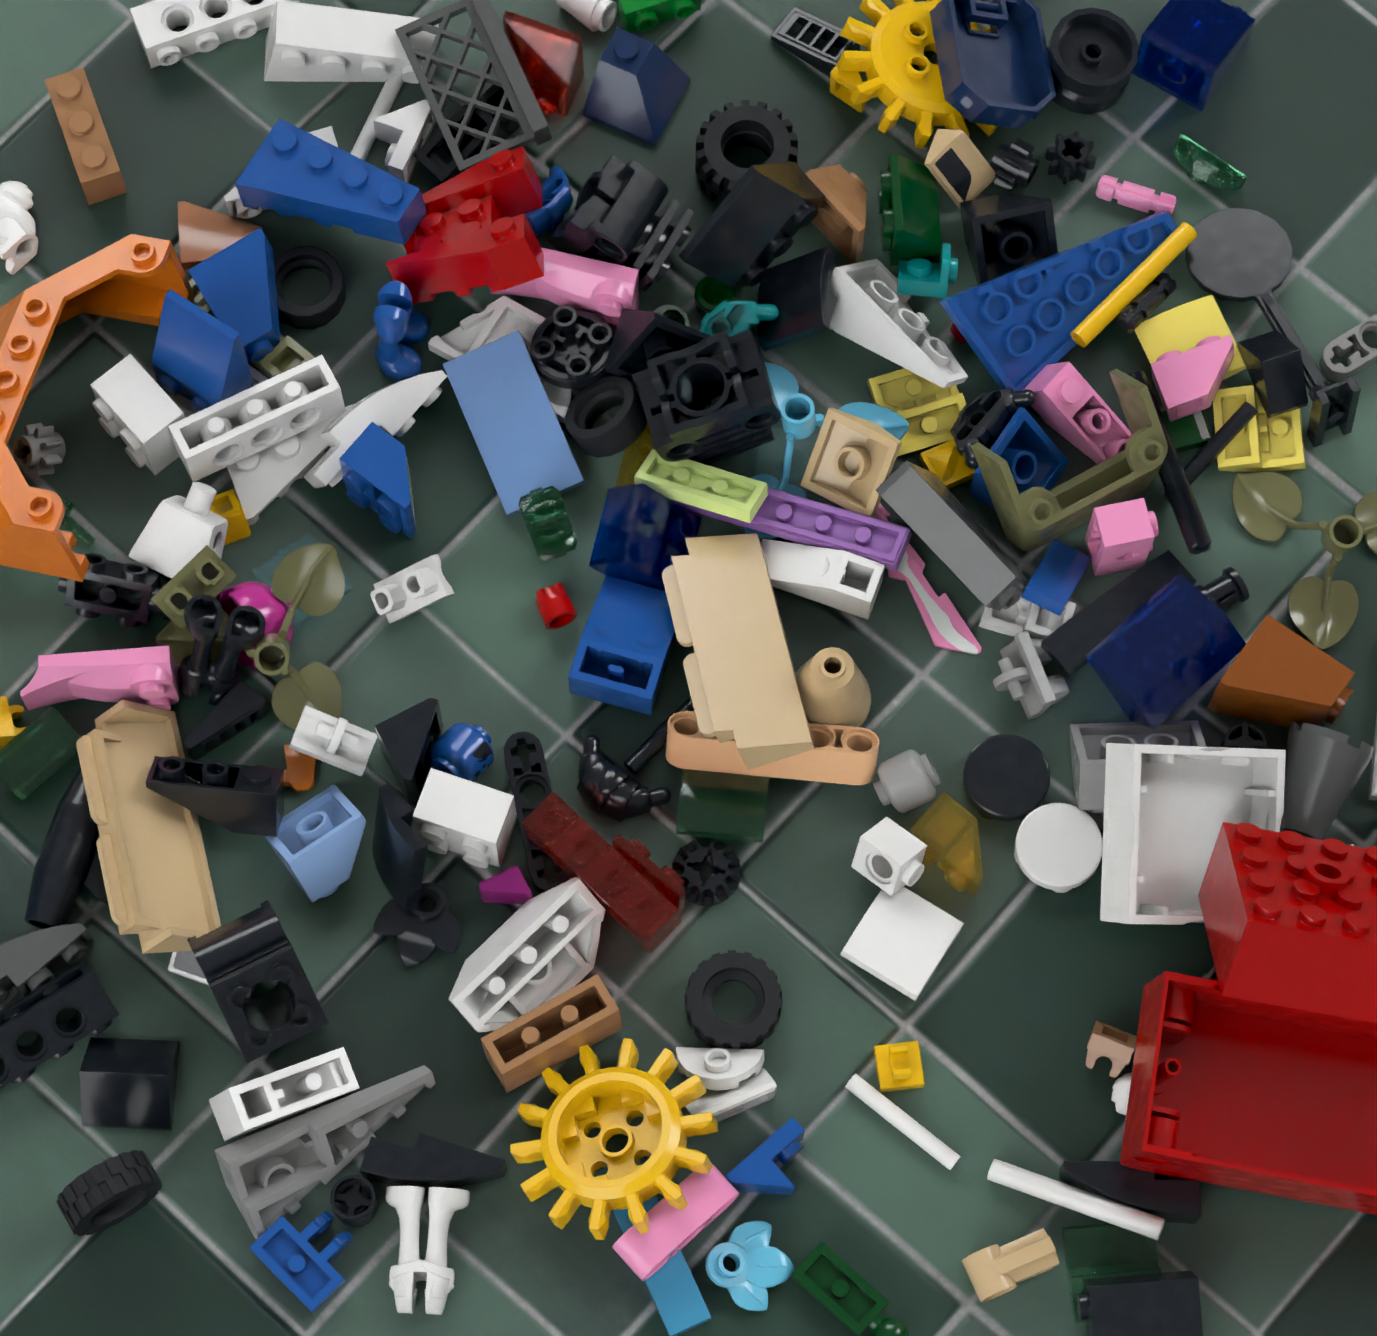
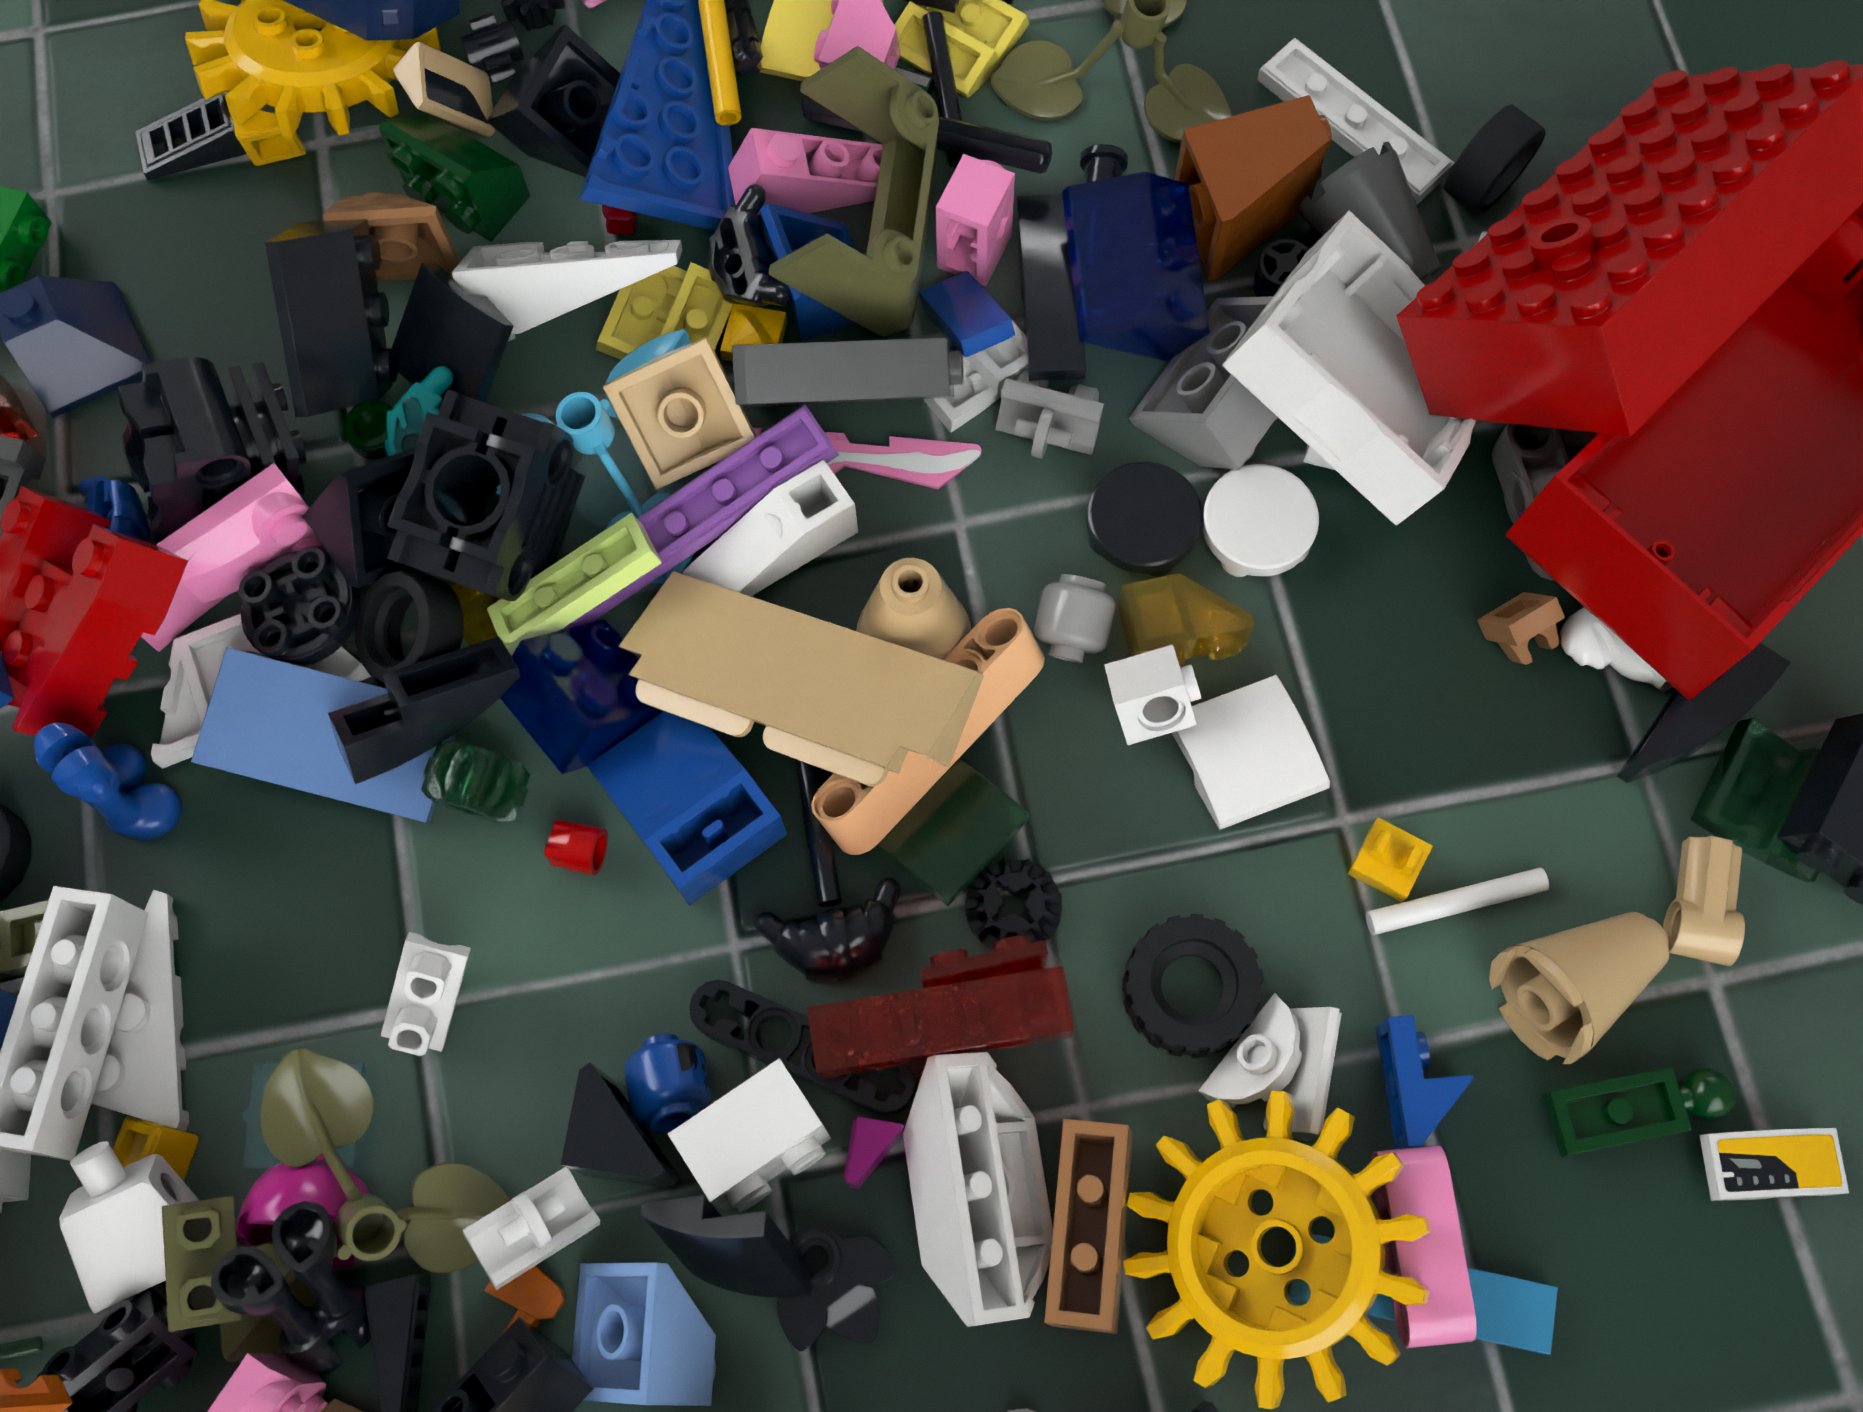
camera: 50 degrees left, 0 degrees up
white slope [304,370,447,489] -> none
blue slope [339,422,416,538] -> none
black tyre [695,100,798,206] -> none
medium azure plate [705,1221,795,1311] -> none
teal bracket [897,243,958,298] -> none
white piece [987,1159,1165,1241] -> none
none -> black slope [328,636,521,784]
none -> tan cone [1489,912,1670,1064]

